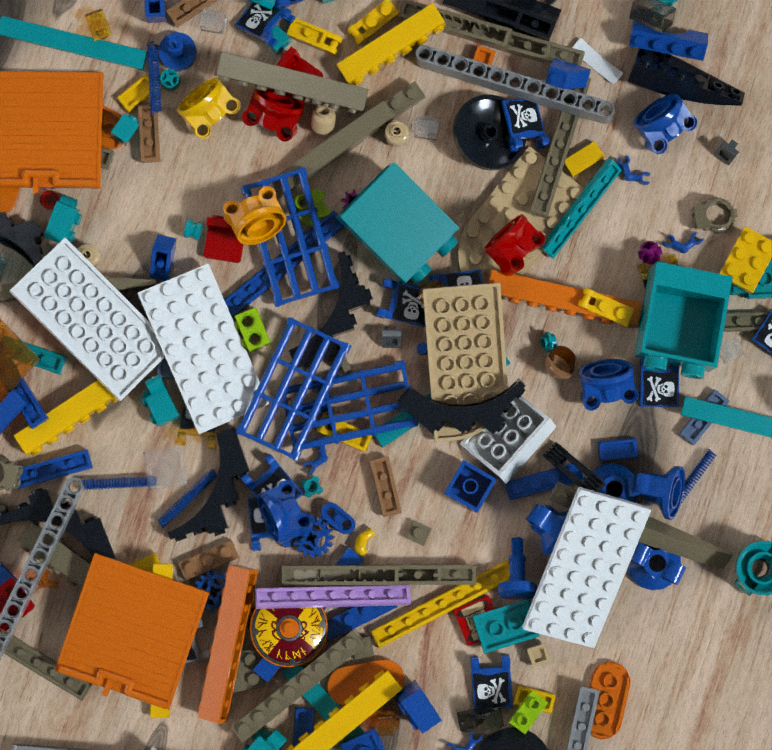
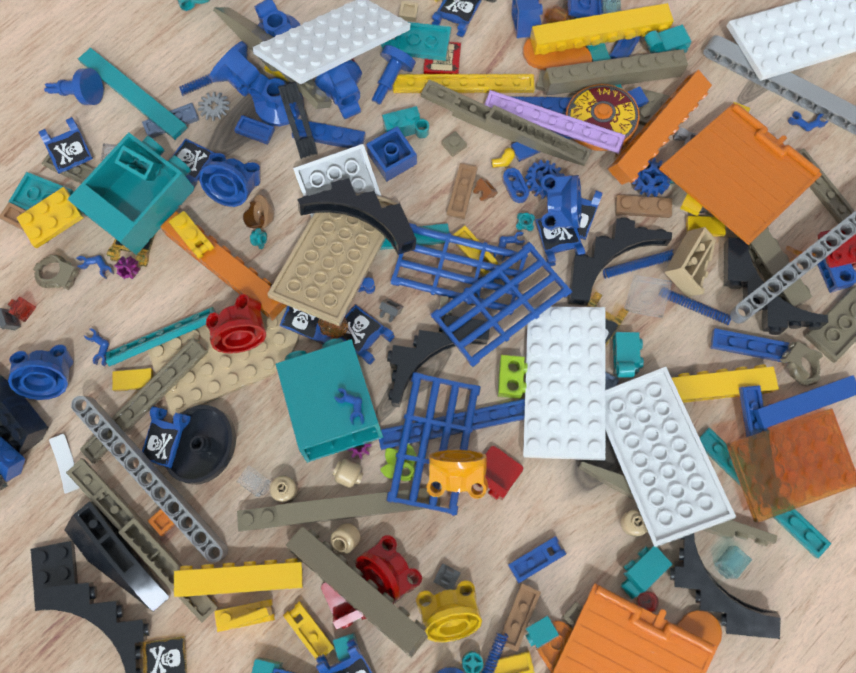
camera: 155 degrees left, 10 degrees down
blue slope [149,234,177,281] -> none
teal wheel [183,219,203,241] -> none
blue slope [545,58,591,89] -> none
none -> clear red tile [8,296,36,322]
none -> teal torso [114,145,162,181]
none -> light grey gear [198,91,230,121]
none -> yellow tile [226,607,272,630]
none -> tan head [332,458,363,488]
none -> blue arm [334,388,364,425]
none -> teal hinge [382,106,429,139]
none -> dark grey tile [433,563,460,590]
none -> dark orange tile [473,178,498,201]
none -> blue plate [508,536,567,583]
none -> tan wedge [664,227,716,297]
none -> blue arm [788,111,829,132]

